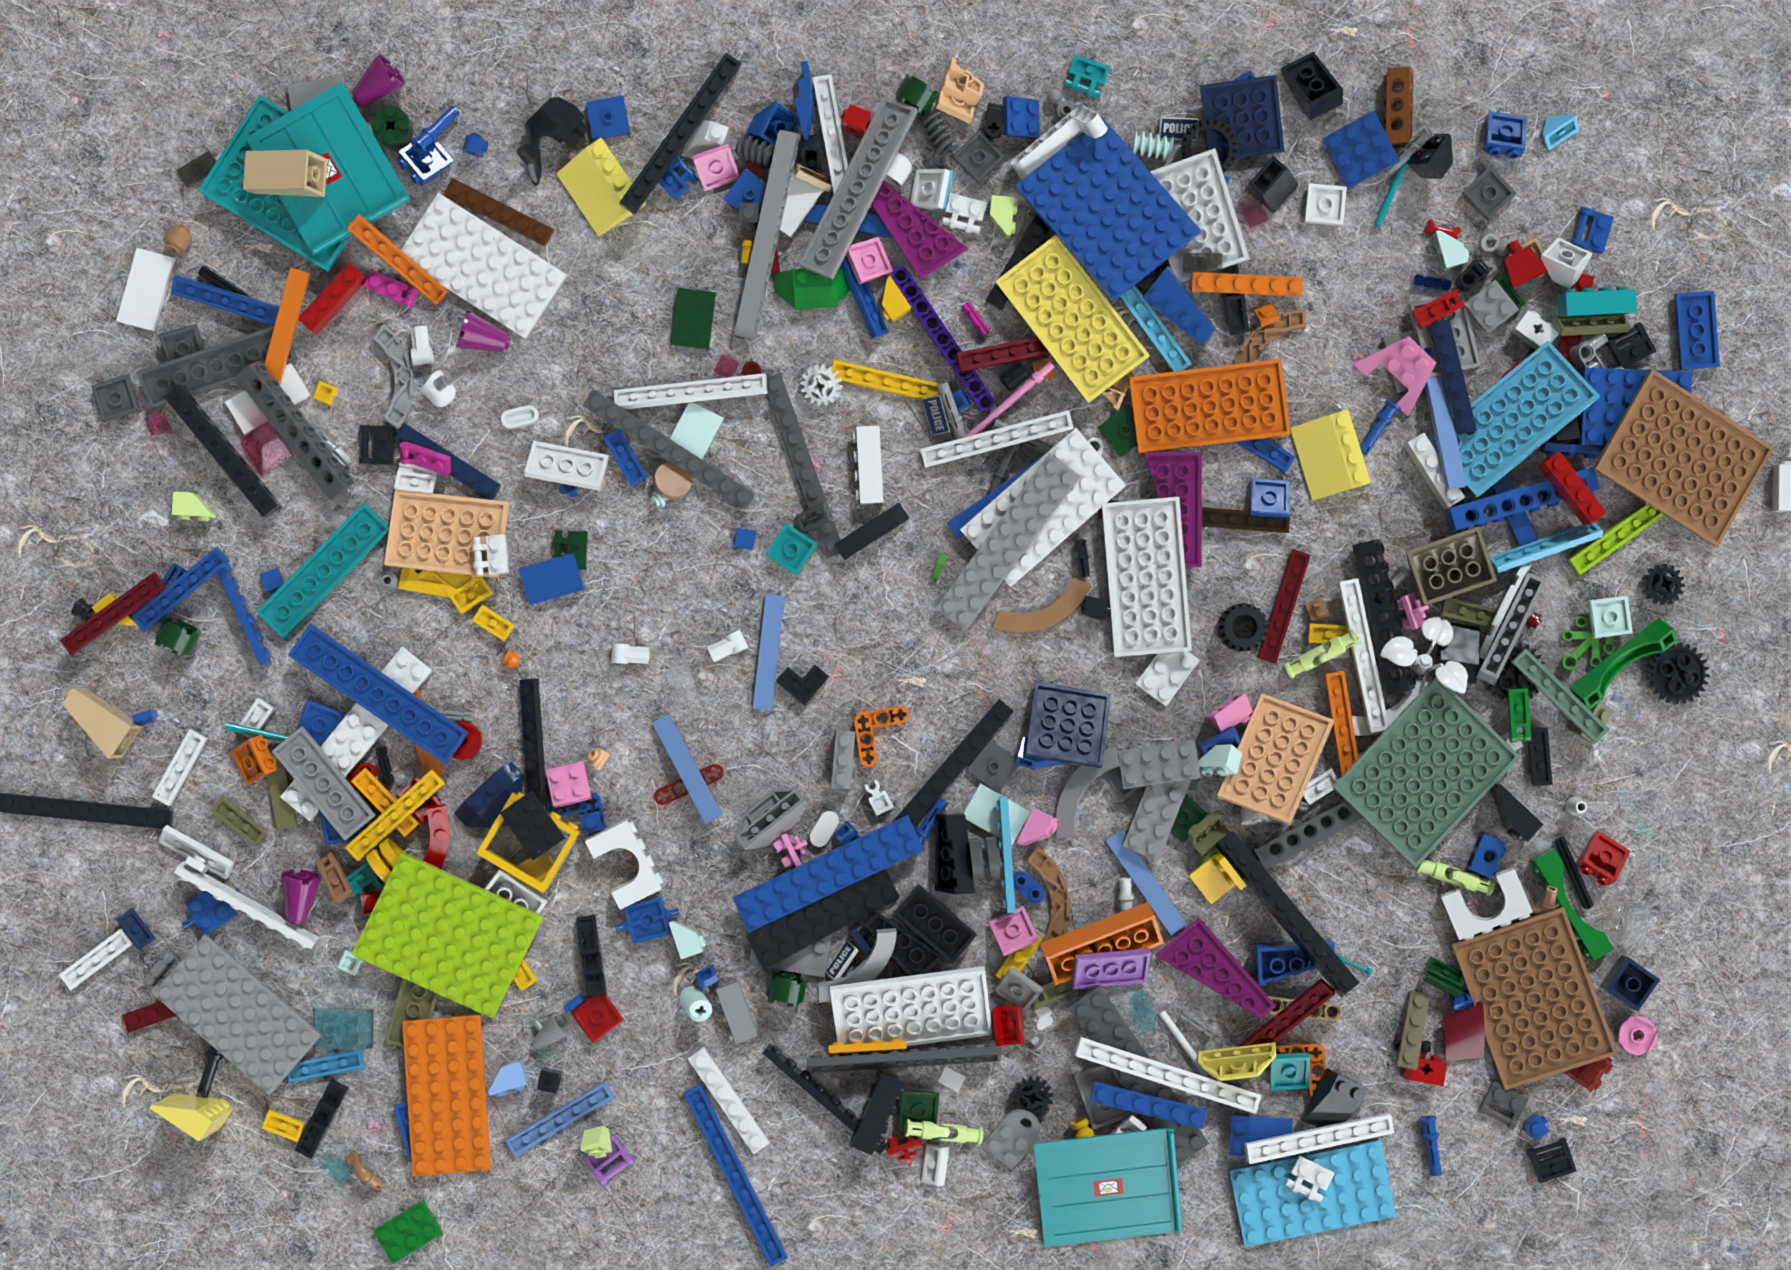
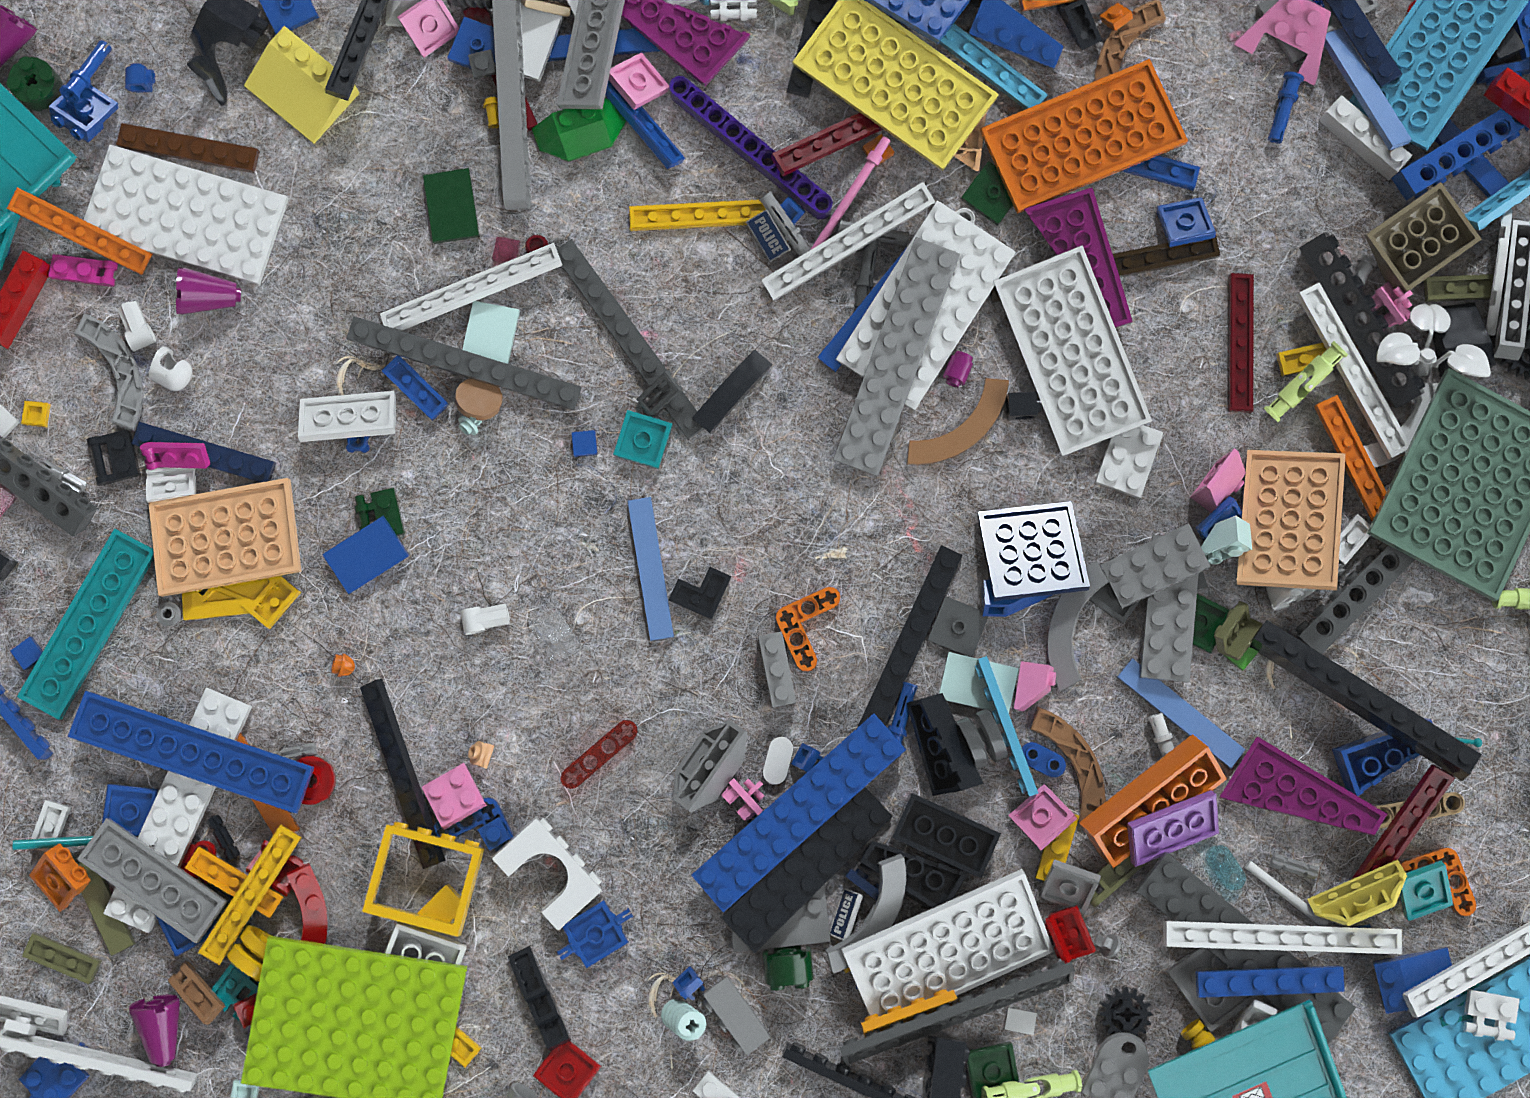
camera: 15 degrees left, 5 degrees down
dark blue wedge [454,760,524,828] -> none
white plate [471,534,509,576] -> none
yellow plate [472,605,516,641] -> none
black plate [500,790,566,861] -> none
white tile [501,405,539,430] -> none
blue tile [563,994,585,1013] -> none
medium blue tile [652,714,723,824] -> none
blue plate [658,156,699,201] -> none
light aqua slope [669,920,706,959] -> none
white piece [707,630,748,662] -> none
white gear [800,364,843,406] -> none
white brick [853,426,883,505] -> none
white plate [865,780,894,816] -> none
yellow slope [881,276,912,323] -> none
bright green tile [932,552,948,579] -> none
dark pink axle [962,302,990,336] -> none
black piece [999,362,1030,392] -> none
white sticker [1034,1007,1053,1031] -> none
black axle [1074,539,1090,578] -> none
yellow bracket [1189,852,1246,904] -> none
black tyre [1217,603,1268,652] -> none
light yellow slope [1290,410,1371,501] -> none
black slope [1301,1068,1368,1128] -> none
medium nougat tile [1304,597,1330,622] -> none
none -> magenta brick [943,351,973,388]

